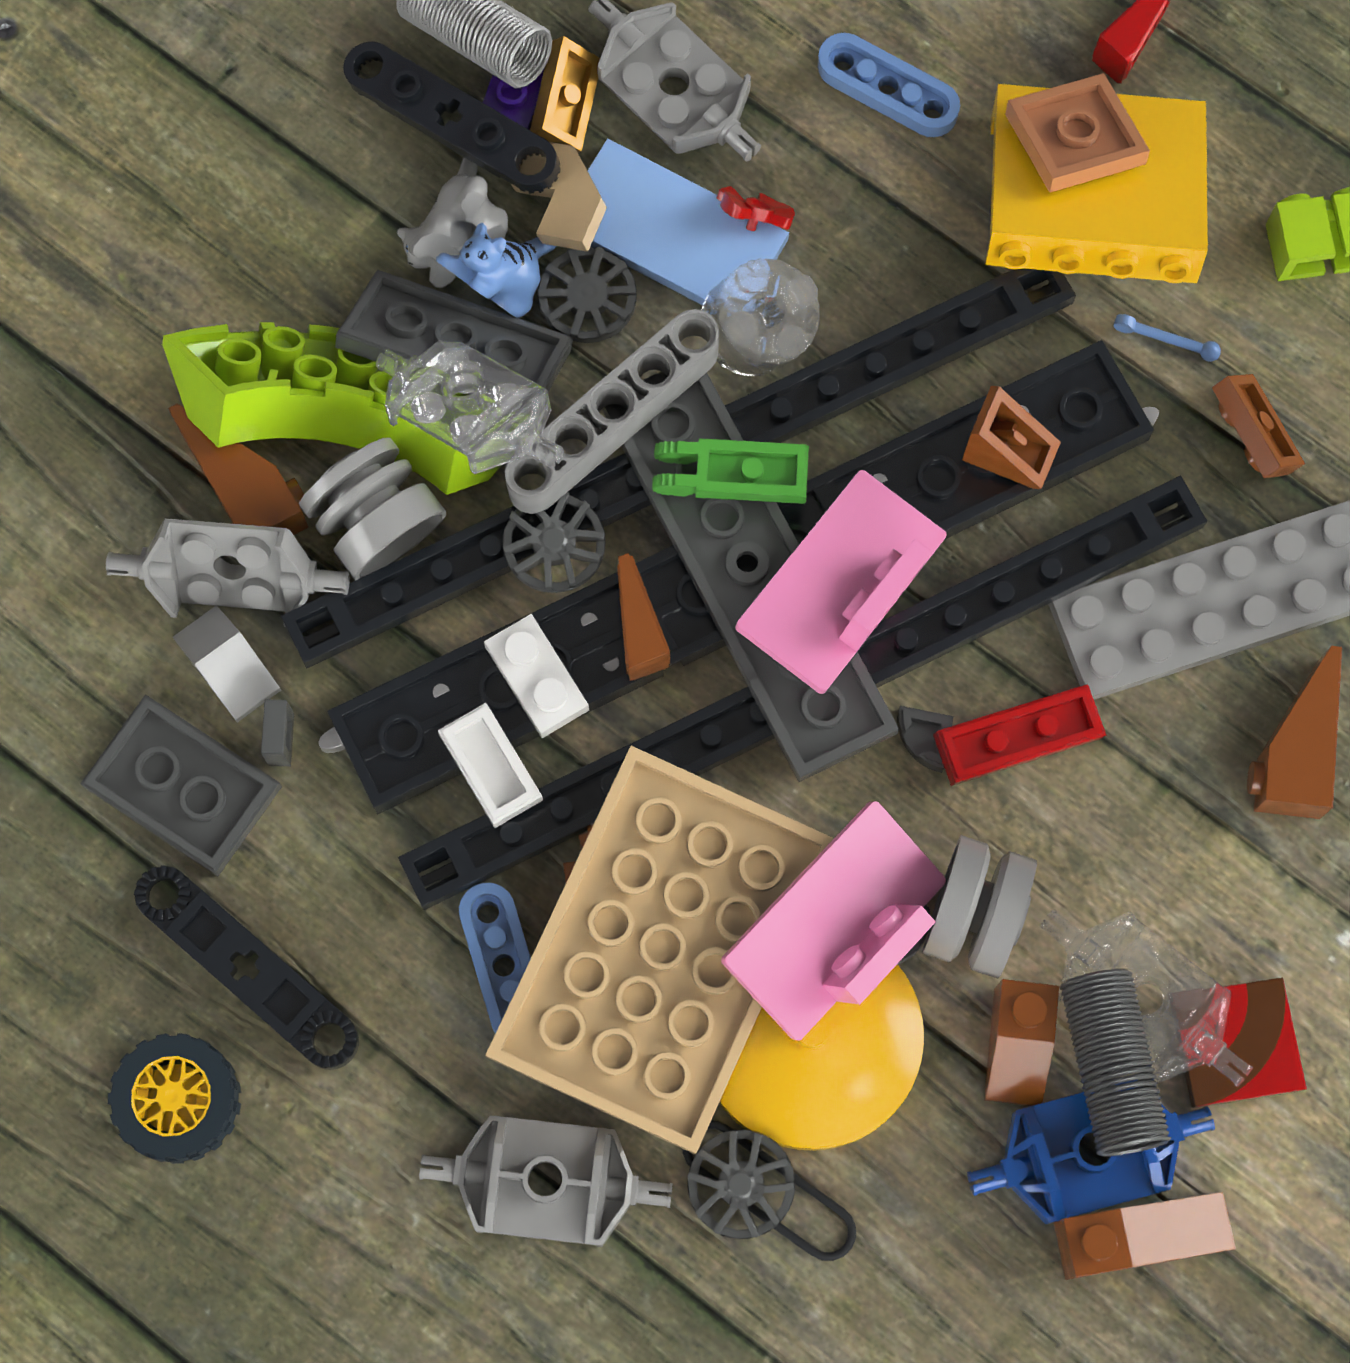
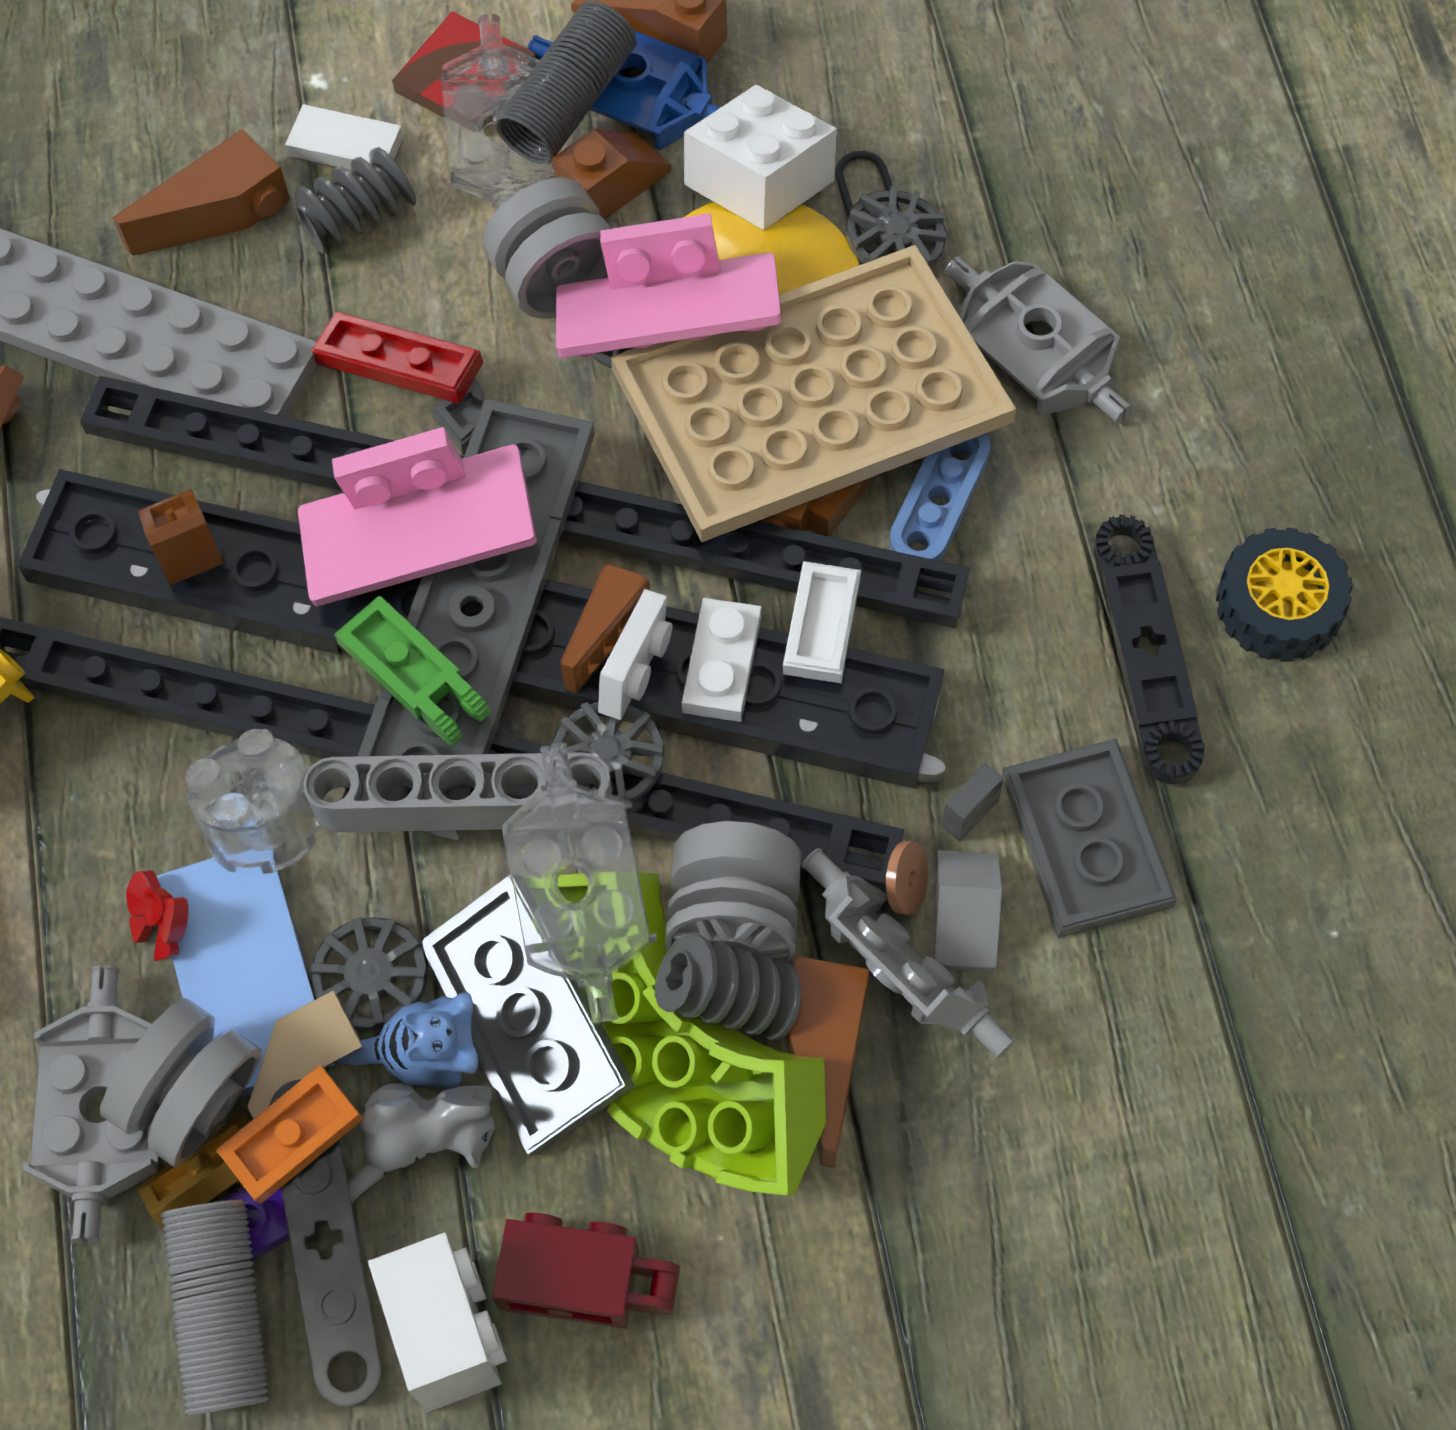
camera: 135 degrees left, 10 degrees down
none -> light grey wheel [100,998,262,1167]
none -> orange plate [216,1065,364,1204]
none -> white tile [285,104,403,170]
none -> dark grey piece [295,147,416,254]
none -> white brick [368,1232,507,1413]
none -> dark red brick [492,1213,680,1329]
none -> white plate [598,589,672,720]
none -> dark grey piece [655,934,801,1040]
none -> white brick [684,85,837,230]
none -> nougat wheel [886,841,928,915]

